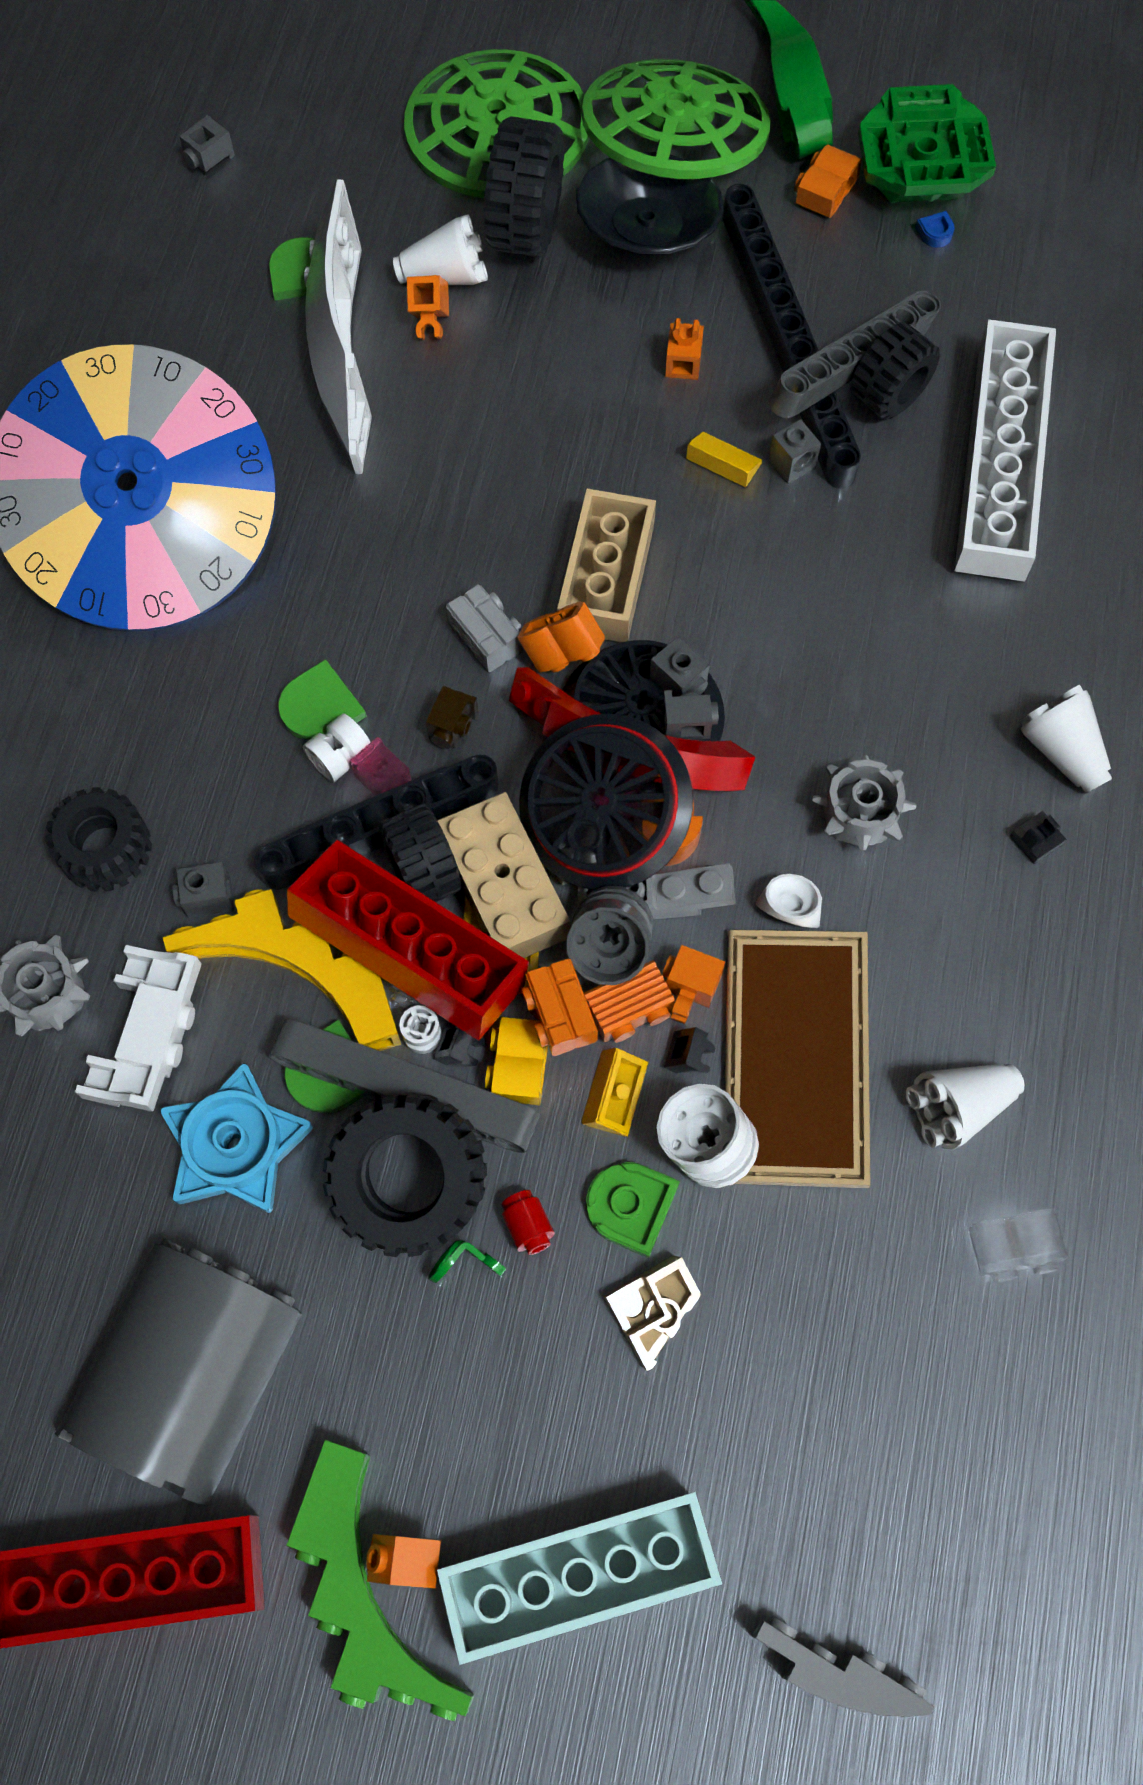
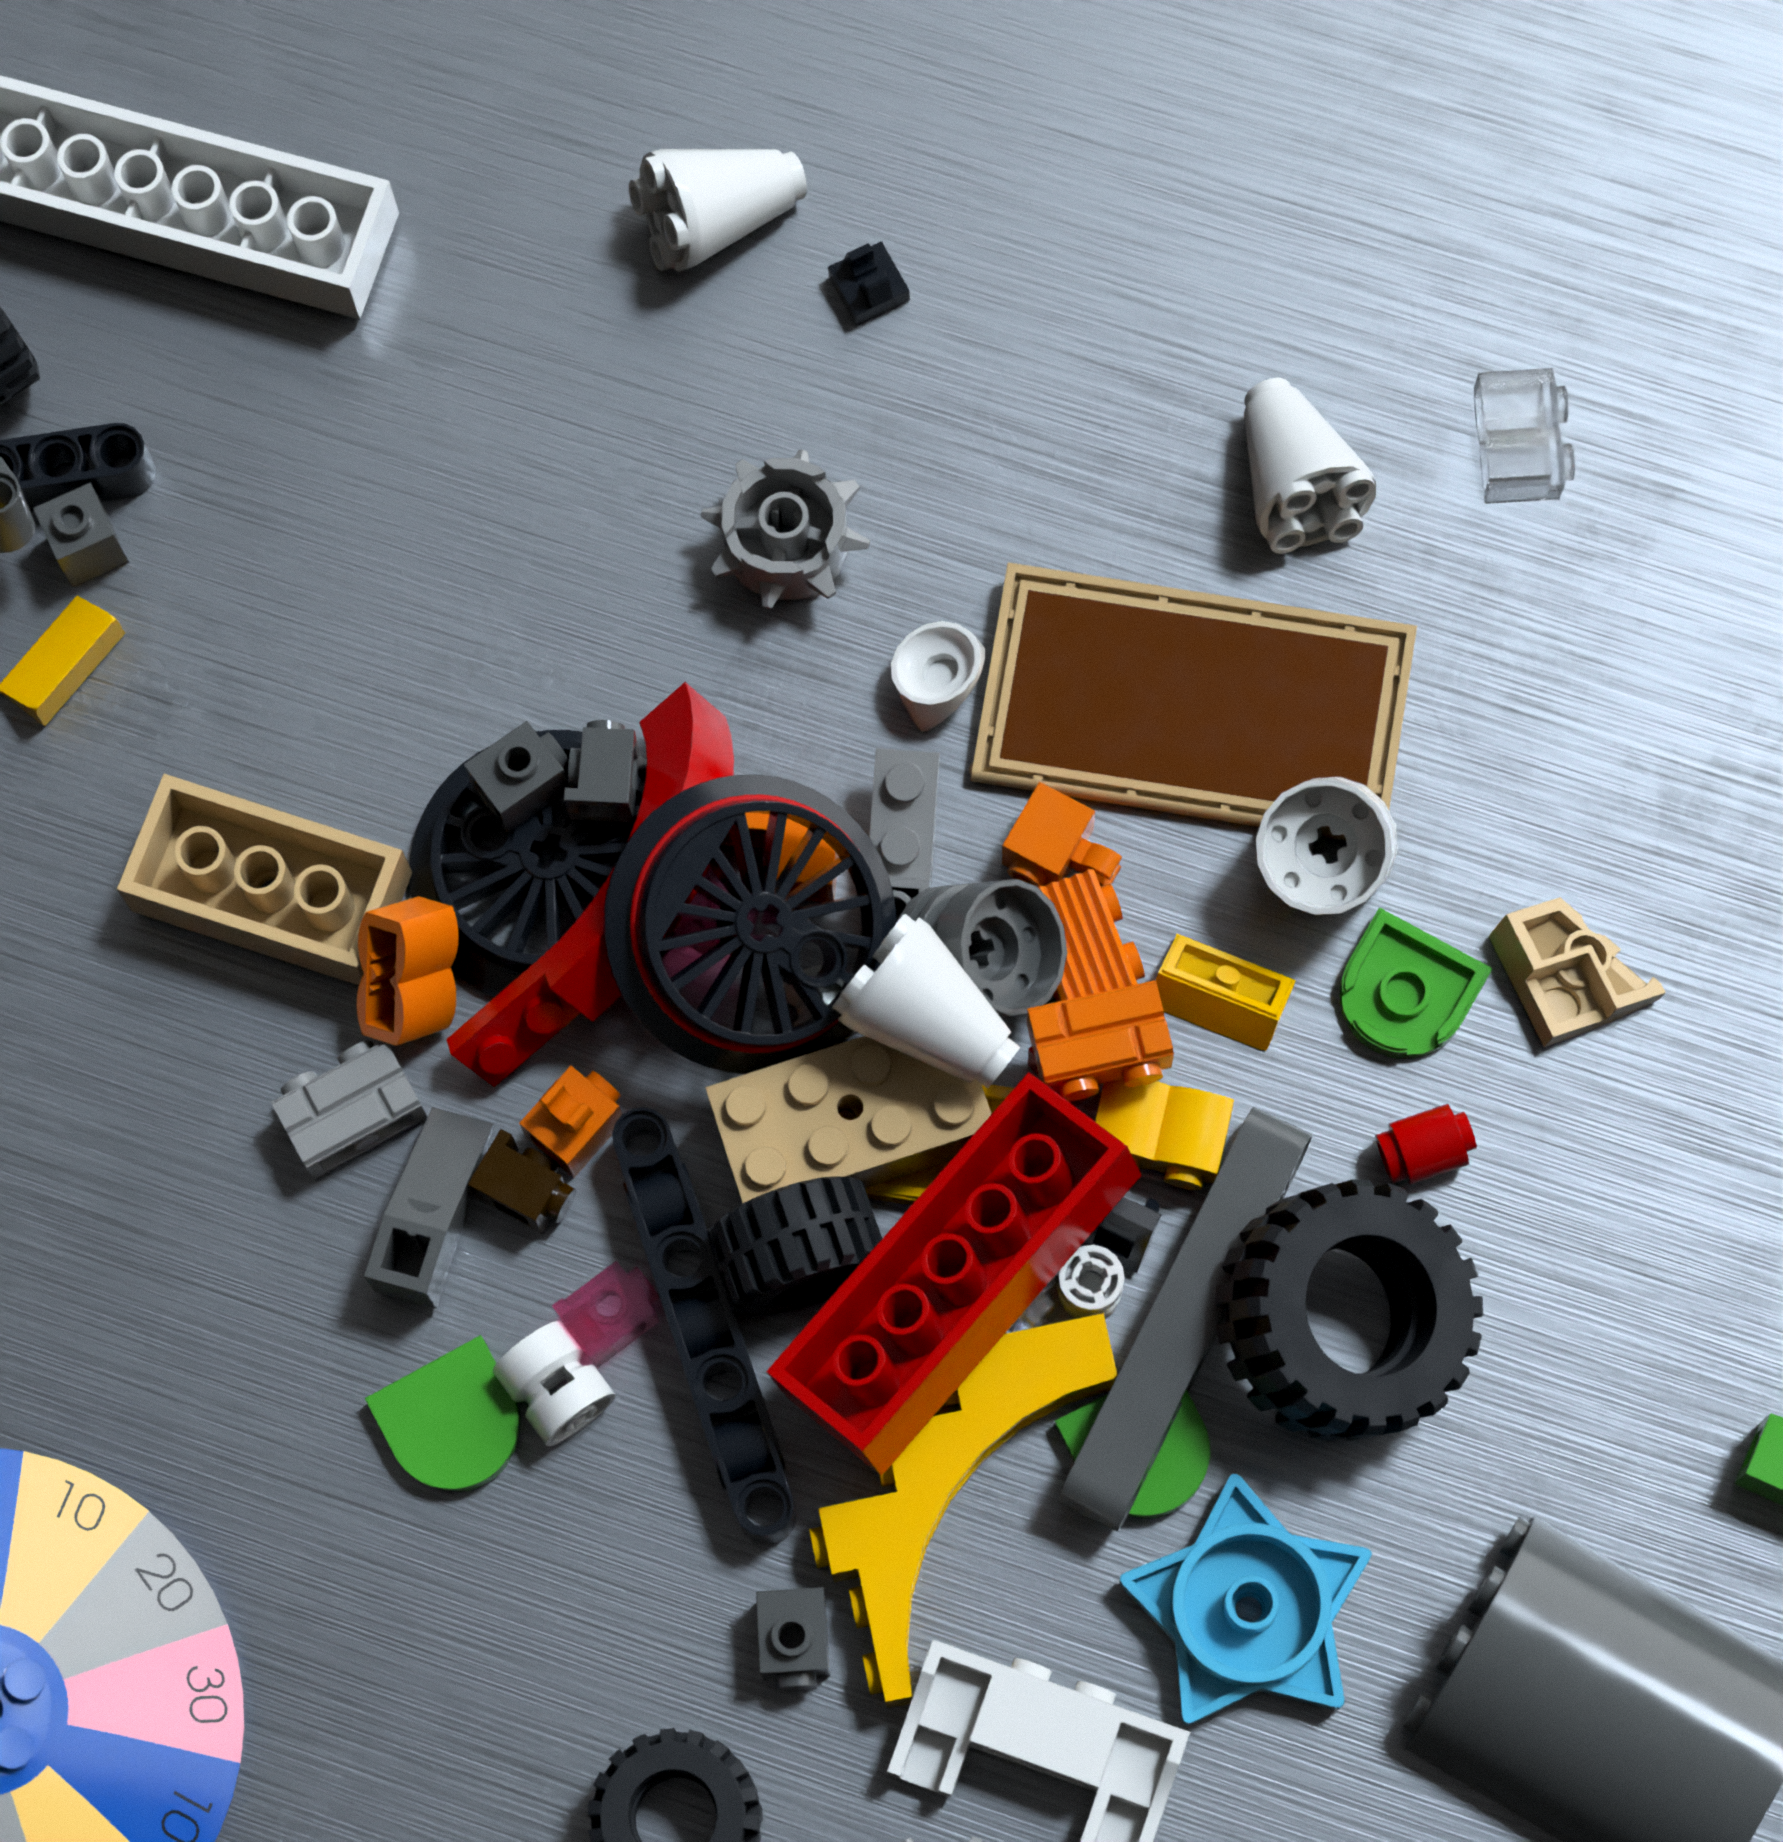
camera: 80 degrees left, 5 degrees up
green piece [428,1240,506,1283] -> none
black tile [664,1027,716,1075] -> none
none -> dark grey slope [364,1107,495,1309]
none -> orange brick [519,1065,622,1178]
none -> white cone [832,914,1020,1089]

